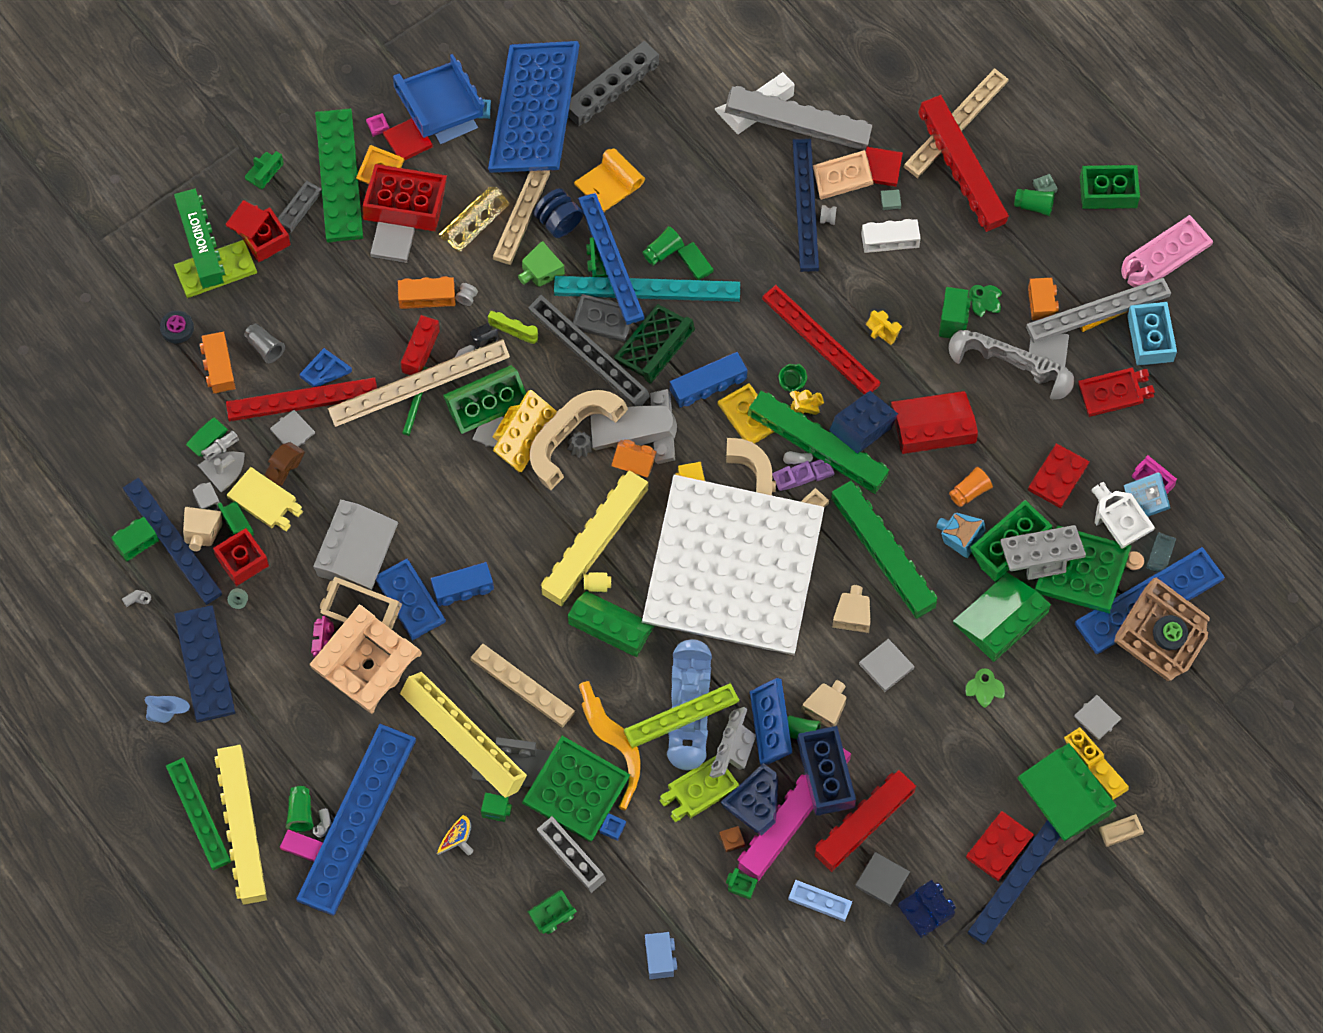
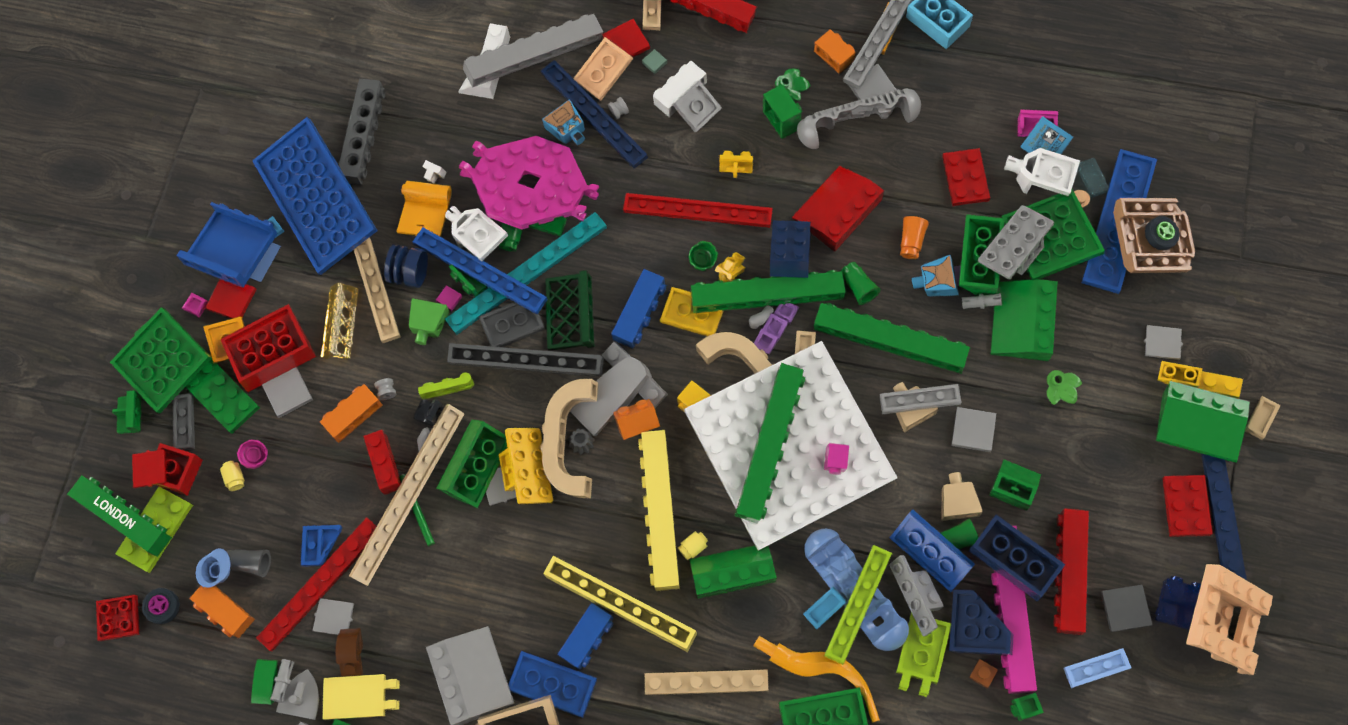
camera: 30 degrees left, 5 degrees up
red tile [1078,367,1155,417] -> none
none -> red tile [96,595,140,641]
none -> green plate [110,307,212,413]
none -> medium blue piece [196,548,231,588]
none -> light yellow brick [220,461,245,491]
none -> dark pink hair [237,440,268,469]
none -> white tile [423,160,447,184]
none -> dark pink tile [436,285,462,311]
none -> white plate [445,206,508,261]
none -> dark pink plate [459,136,599,230]
none -> torso [542,99,585,145]
none -> light yellow brick [543,556,697,652]
none -> light grey tile [672,80,722,132]
none -> green brick [735,363,806,523]
none -> dark azure tile [803,587,847,629]
none -> dark pink brick [824,443,849,475]
none -> green plant [841,262,881,305]
none -> light grey tile [879,384,962,414]
none -> light grey pin [962,293,1002,309]
none -> green slope [989,459,1041,511]
none -> light nougat piece [1186,564,1273,675]

